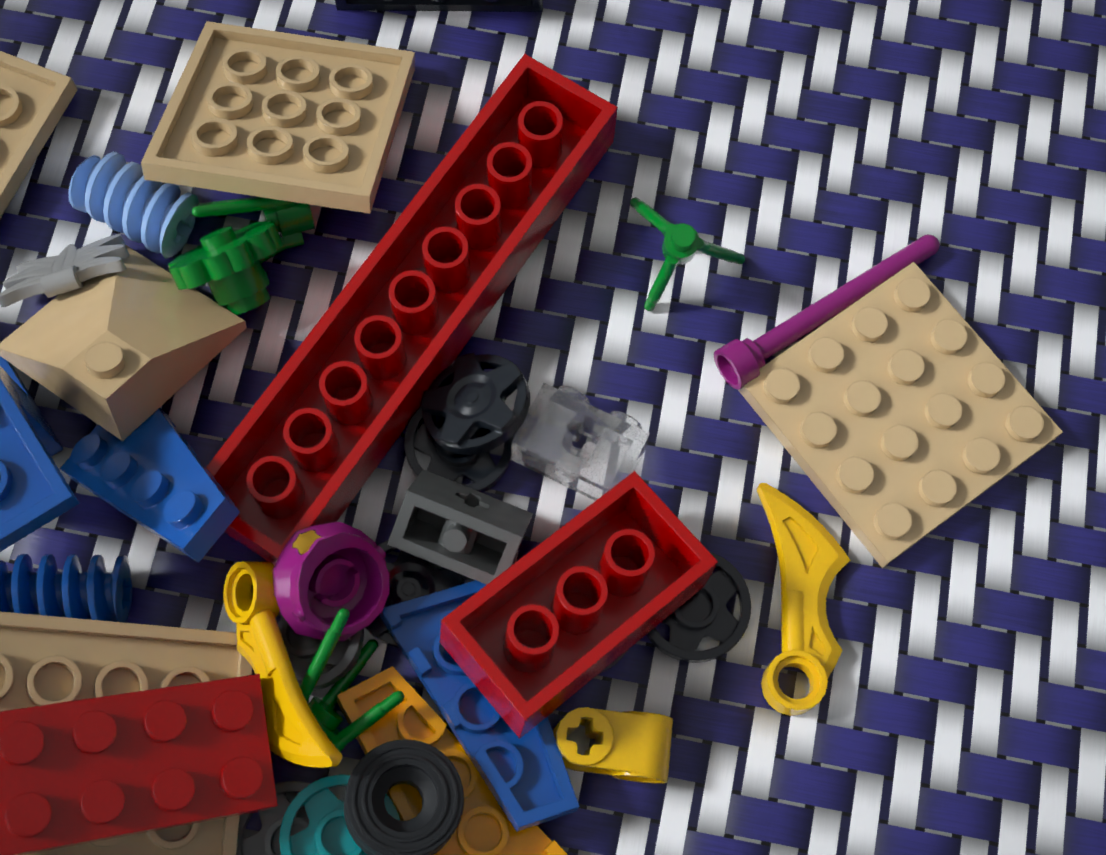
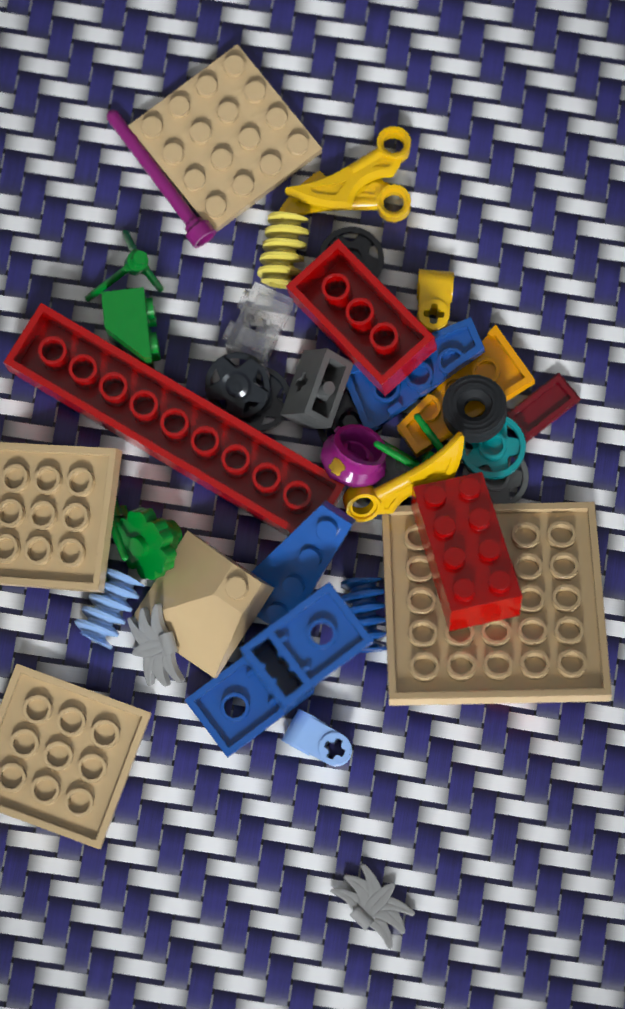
camera: 90 degrees left, 10 degrees up
none -> green slope [101,287,161,369]
none -> light yellow piece [257,211,310,289]
none -> yellow piece [285,126,411,210]

